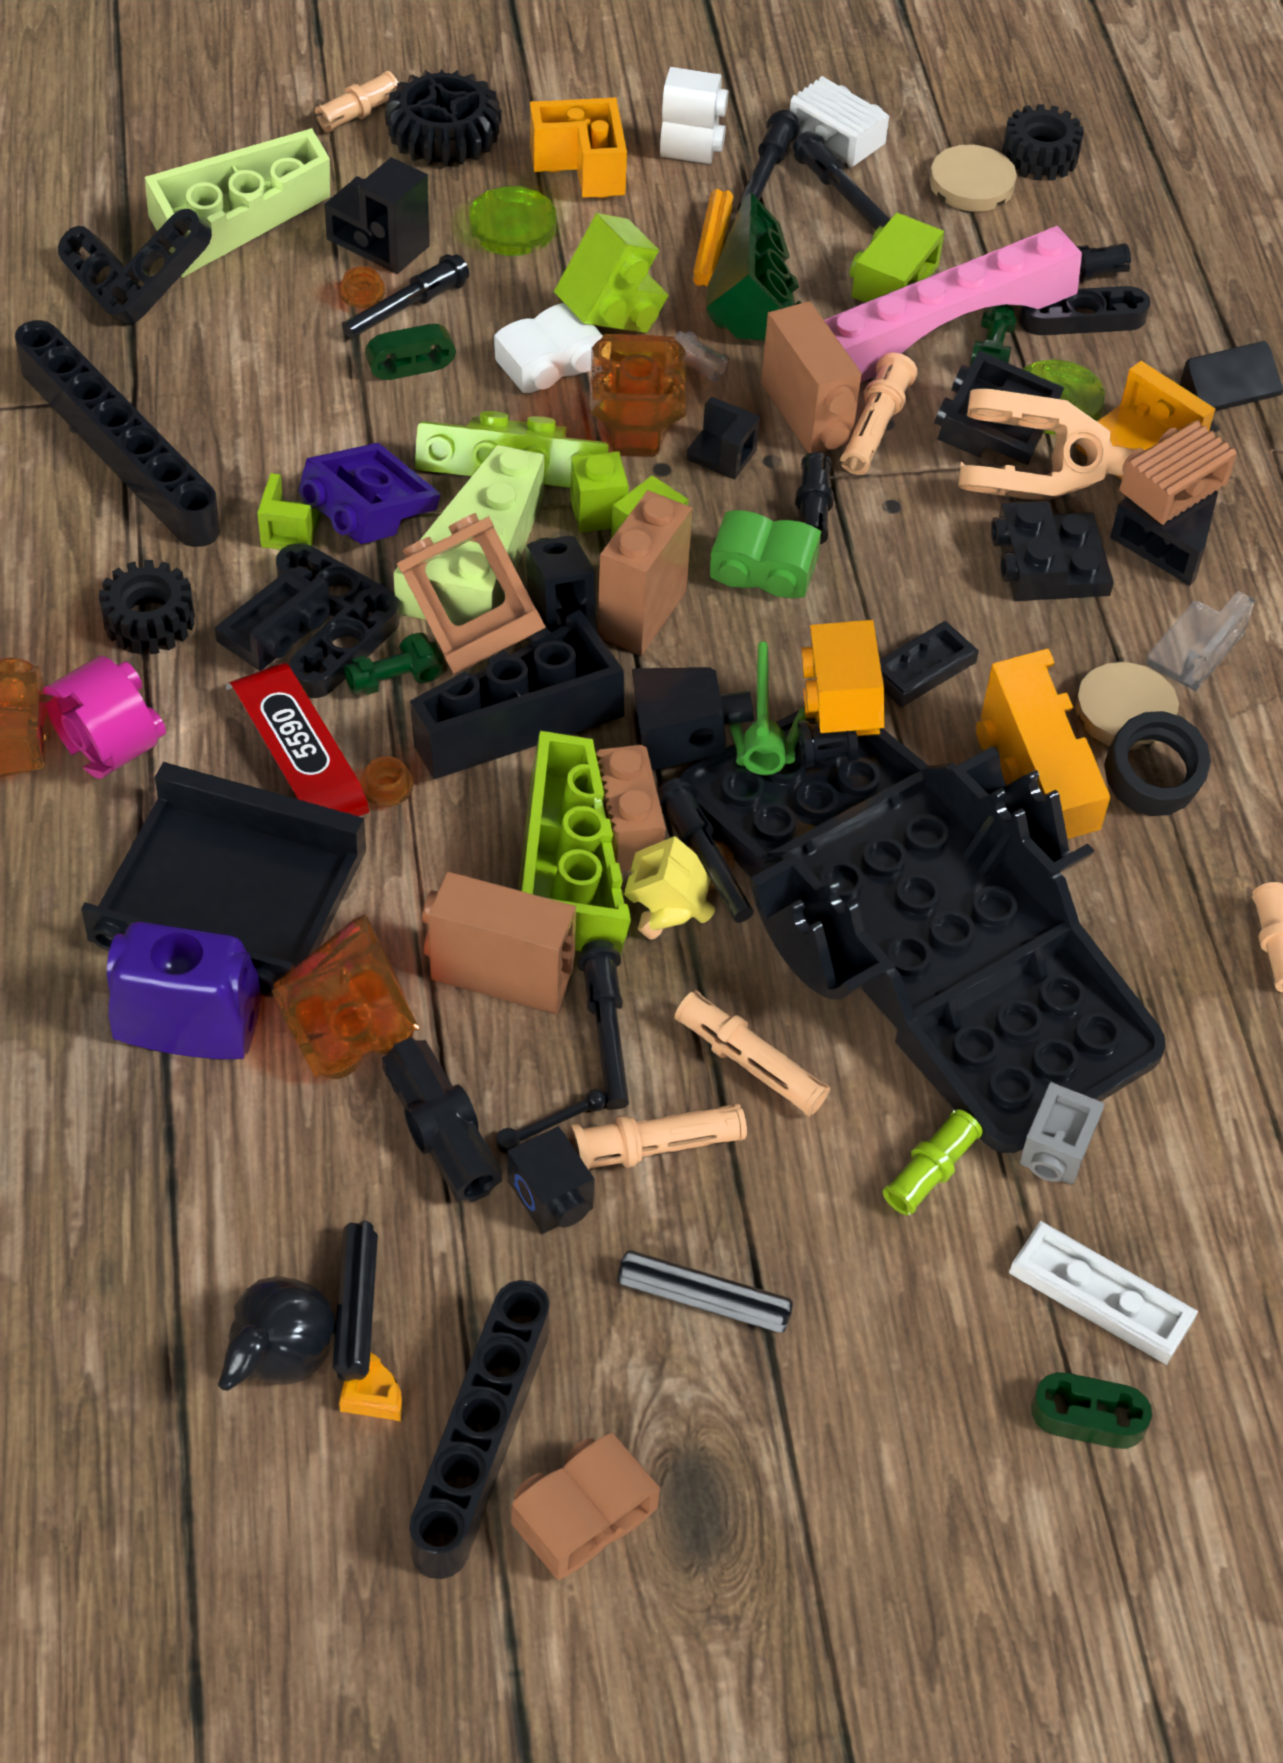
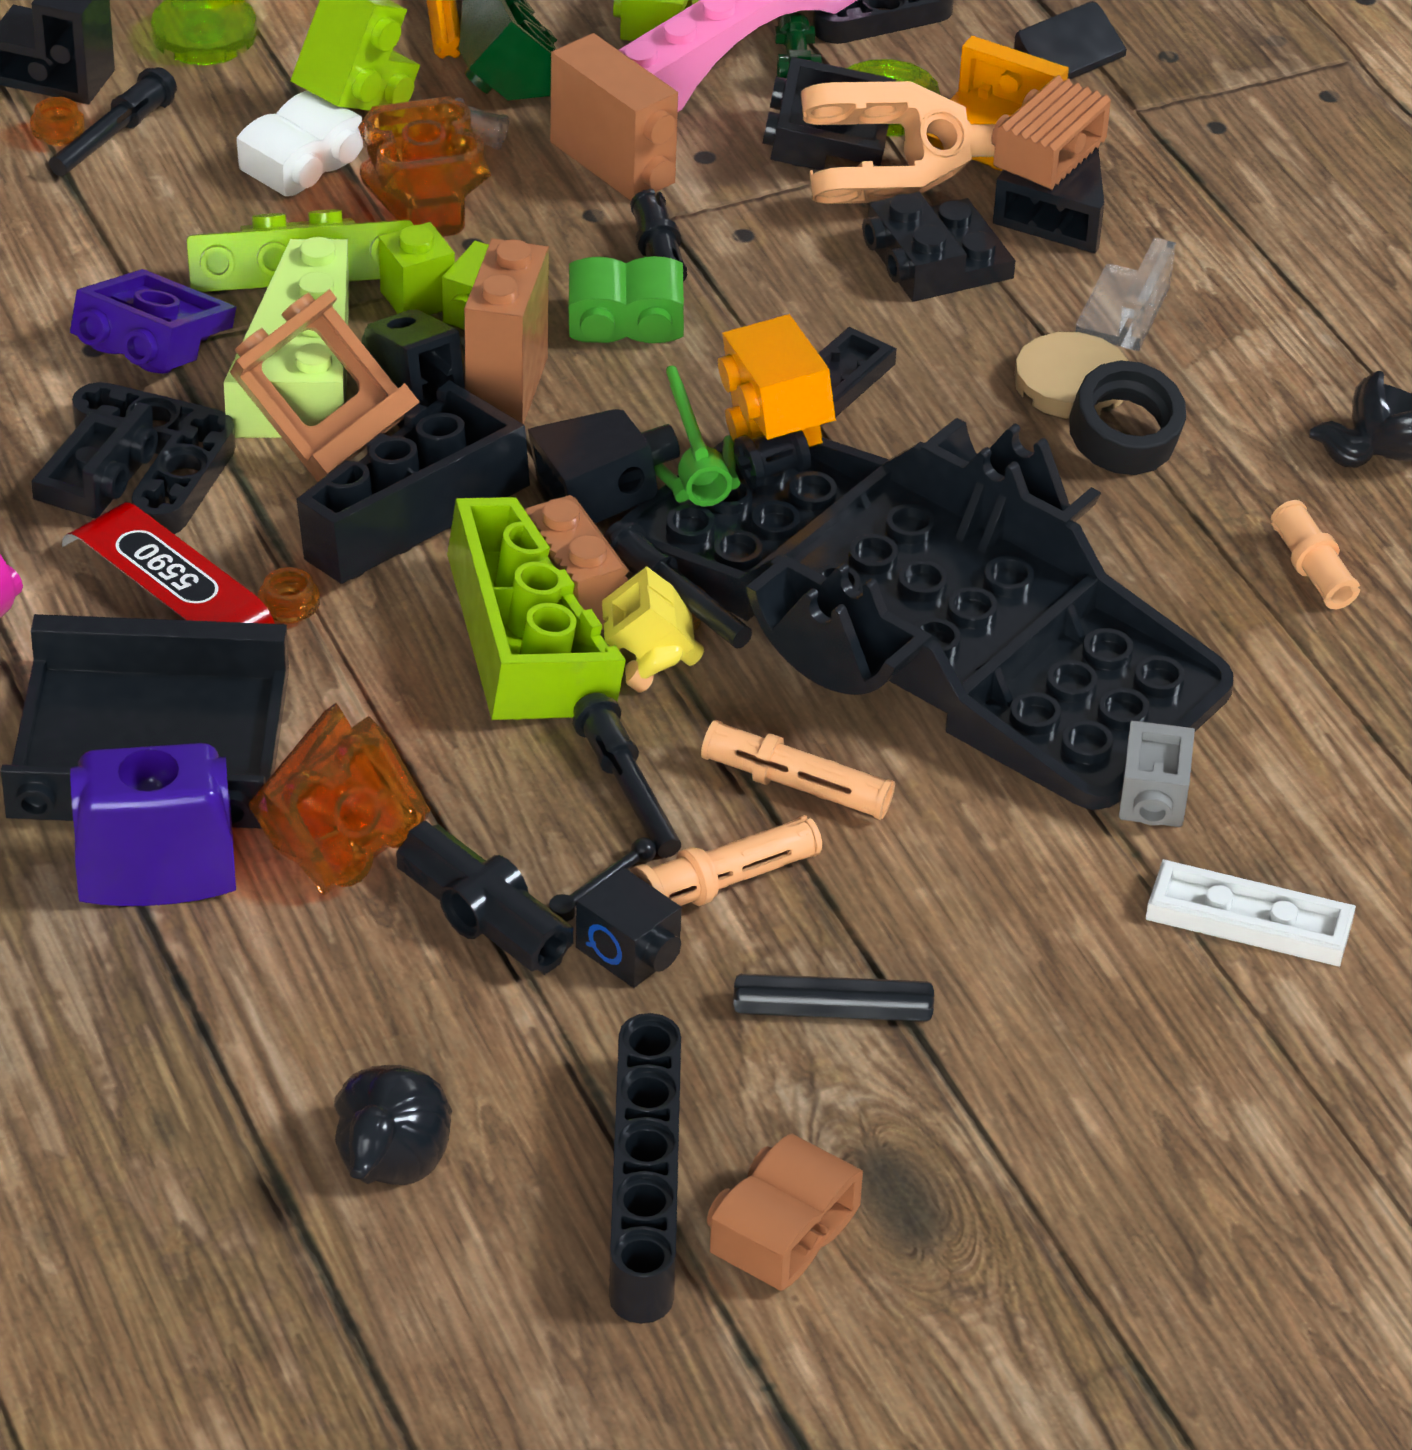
camera: 15 degrees left, 10 degrees down
lime panel [257,473,321,550] -> none
black axle [332,1220,378,1382] -> none
light orange tile [339,1352,402,1422] -> none
dark green bar [344,633,443,695] -> none
dark green beam [365,324,456,380] -> none
nougat brick [422,871,576,1014] -> none
black panel [686,397,760,479] -> none
light nougat pin [840,352,917,475] -> none
lime pin [883,1109,982,1216] -> none
light orange wedge [976,648,1110,839] -> none
dark green beam [1031,1372,1152,1449] -> none

